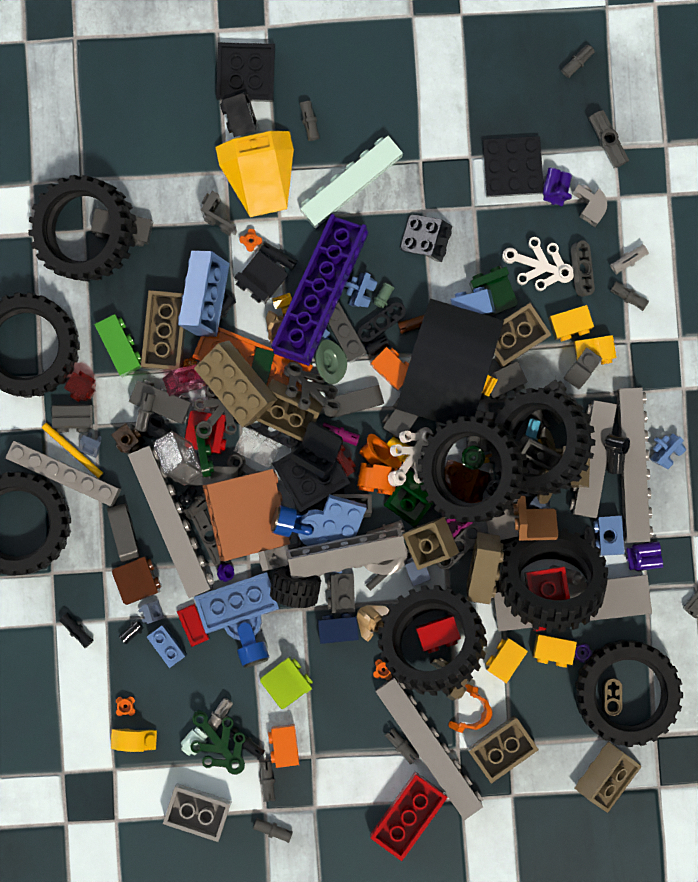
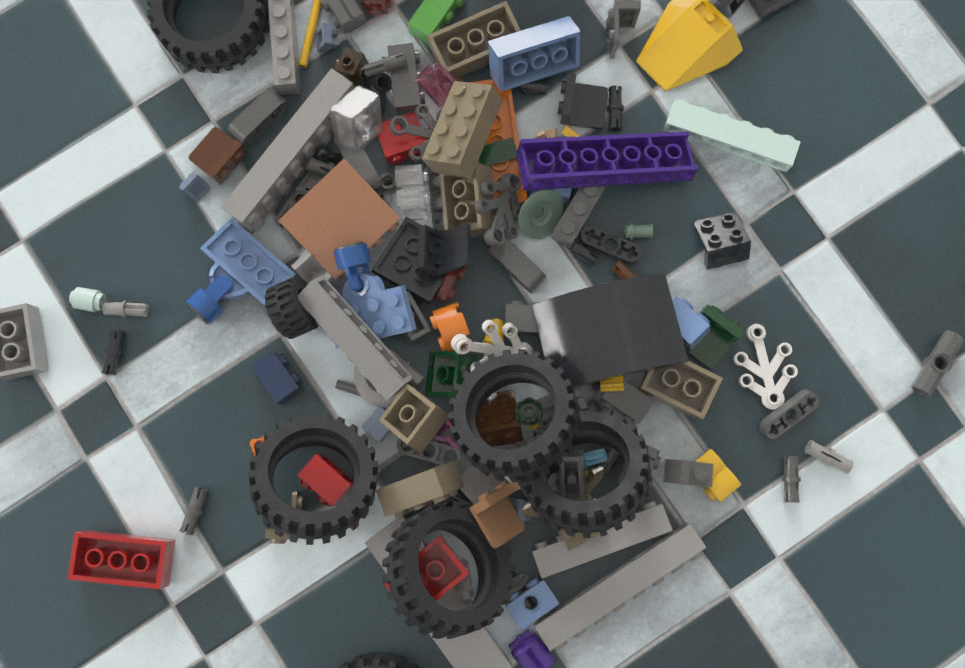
camera: 65 degrees right, 5 degrees down
black pin [59,612,94,649] -> none
yellow brick [111,729,157,752] -> none
orange plate [116,696,135,716] -> none
black pin [119,620,144,644] -> none
medium blue brick [147,624,187,668] -> none
red tile [176,604,210,647] -> none
dark green plant [190,710,245,775] -> none
dark green plate [195,425,214,478] -> none
dark purple plate [217,563,234,582] -> none
orange plate [239,229,262,252] -> none
dark grey pin [253,818,293,843] -> none
dark grey pin [259,761,276,802] -> none
lime bracket [260,656,313,709] -> none
orange brick [268,724,300,768] -> none
dark grey pin [300,101,320,141] -> none
magenta pin [323,422,360,446] -> none
dark grey bracket [327,573,355,613] -> none
medium blue hips [345,272,377,308] -> none
tan brick [357,605,390,641] -> none
orange piece [360,434,402,469] -> none
orange brick [370,347,409,391] -> none
light grey brick [375,677,483,820] -> none
orange helmet [448,684,492,733] -> none
dark tan brick [467,715,539,783] -> none
black plate [483,136,544,197] -> none
yellow brick [485,637,528,684] -> none
yellow brick [532,634,577,668] -> none
dark purple piece [543,168,572,207] -> none
yellow brick [548,305,594,342] -> none
light grey brick [572,184,607,227] -> none
dark purple plate [574,643,592,663] -> none
black piece [604,434,630,474] -> none
medium blue hips [649,433,686,469] -> none

